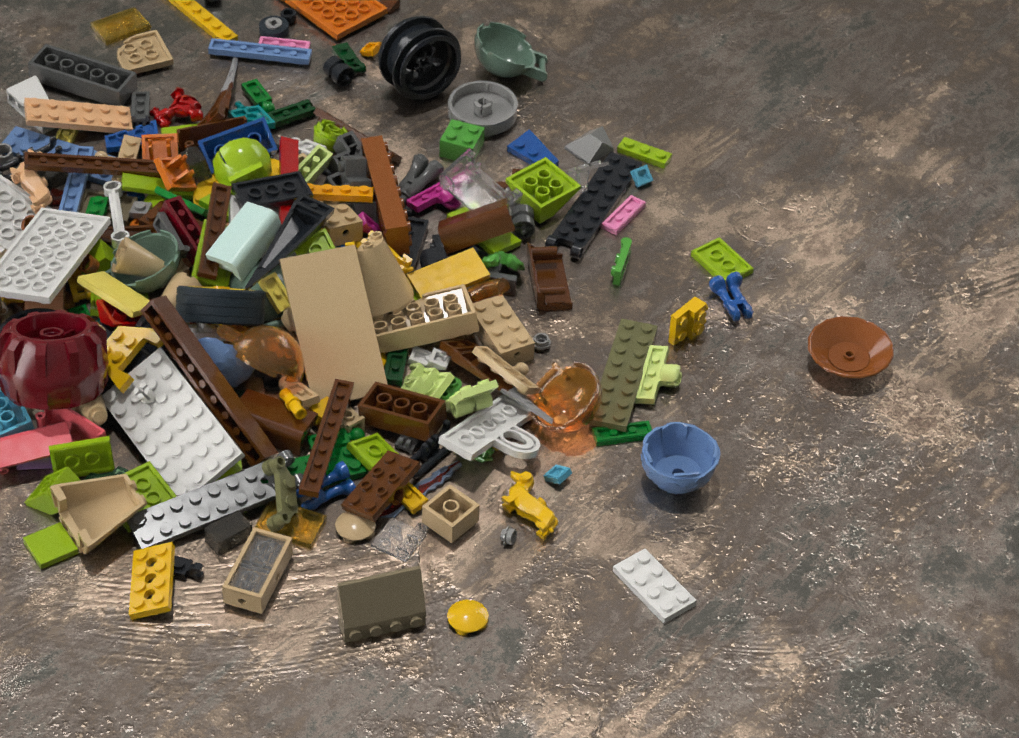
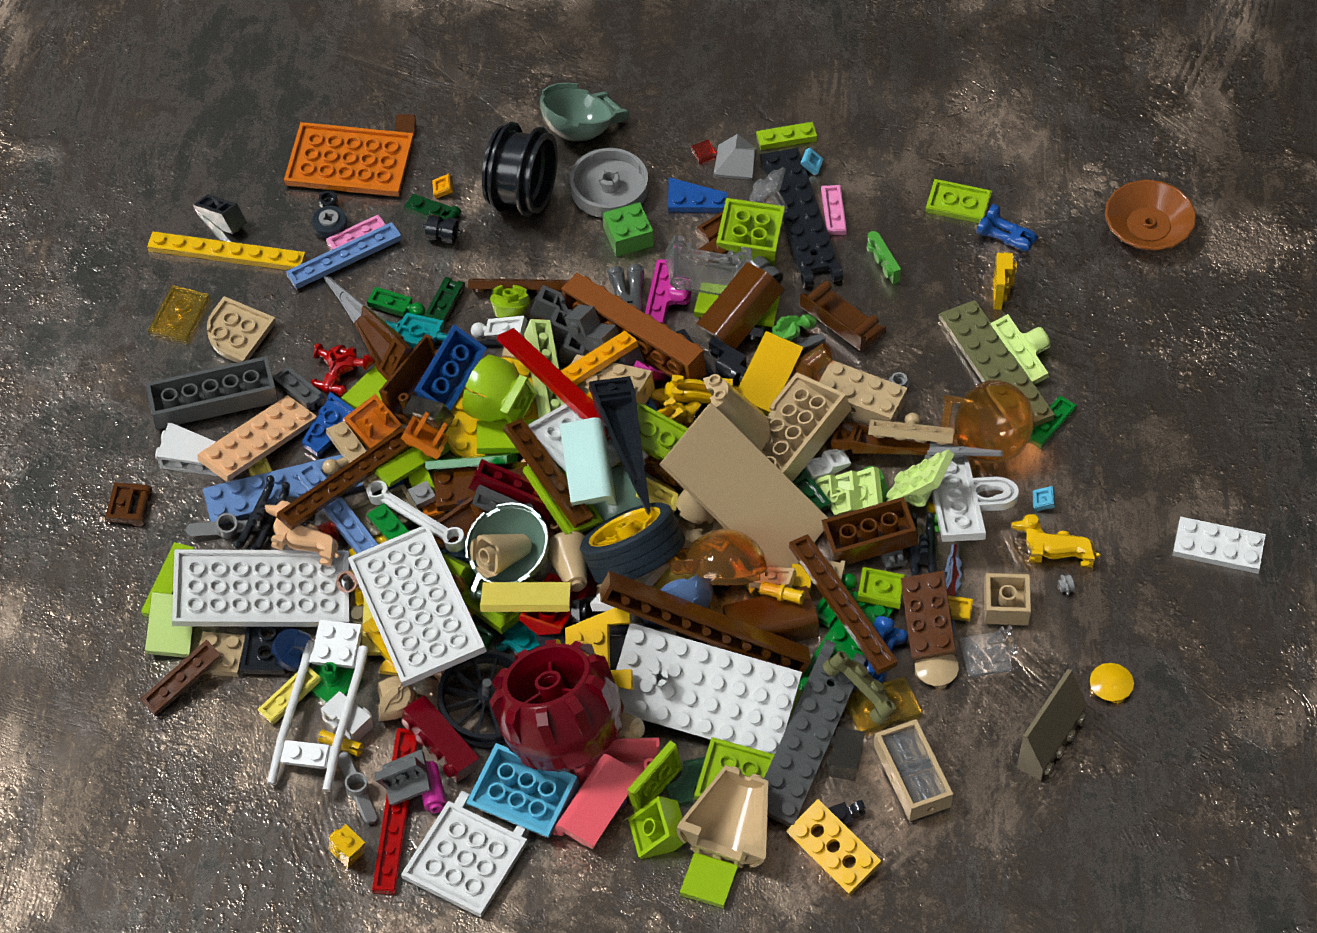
camera: 35 degrees left, 10 degrees up
black tile [231,171,314,208] -> none
medium blue piece [641,422,720,495] -> none
none -> clear red tile [691,140,717,164]

